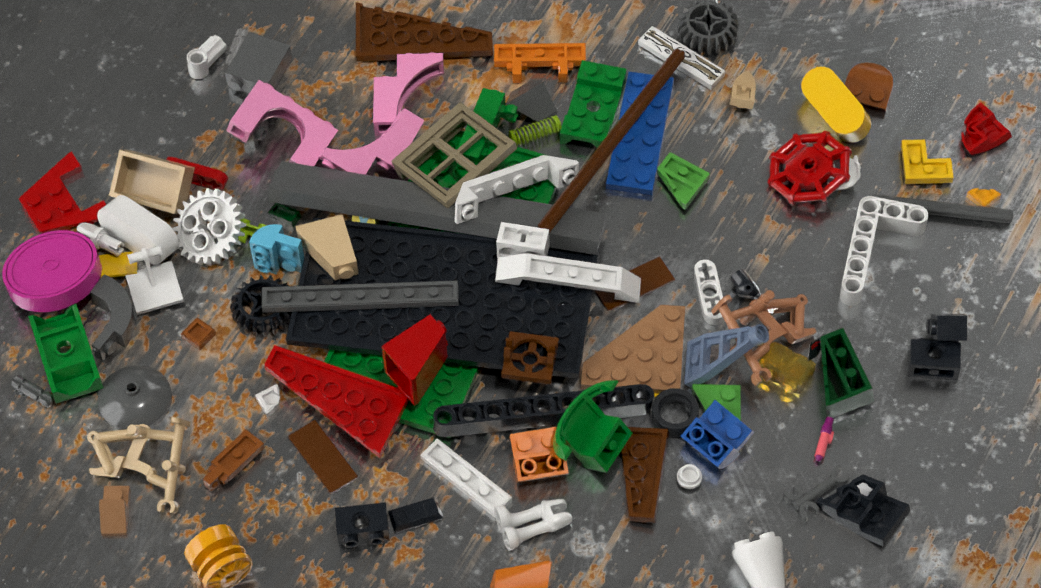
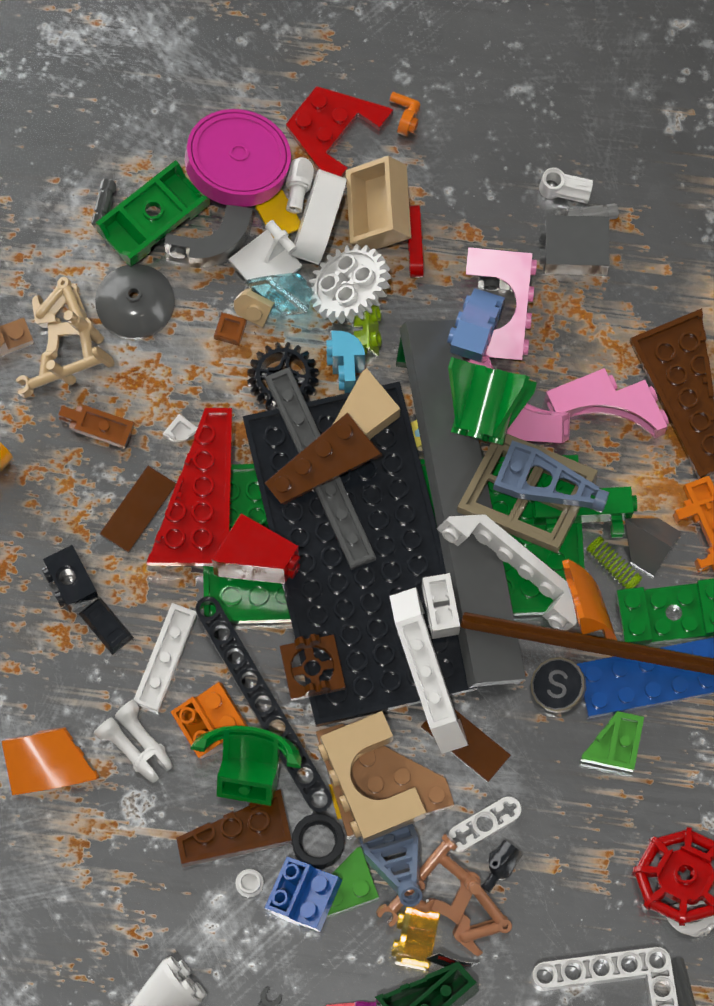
camera: 65 degrees right, 15 degrees up
none -> tan plate [234,287,275,328]
none -> clear light blue slope [245,273,312,316]
none -> reddish brown wing [265,413,383,505]
none -> tan arch [317,711,426,844]
none -> orange plate [389,92,420,137]
none -> medium blue brick [447,288,505,362]
none -> green brick [448,357,537,445]
none -> sand blue plate [493,440,610,513]
none -> black tile [531,657,586,713]
none -> orange slope [562,559,617,640]

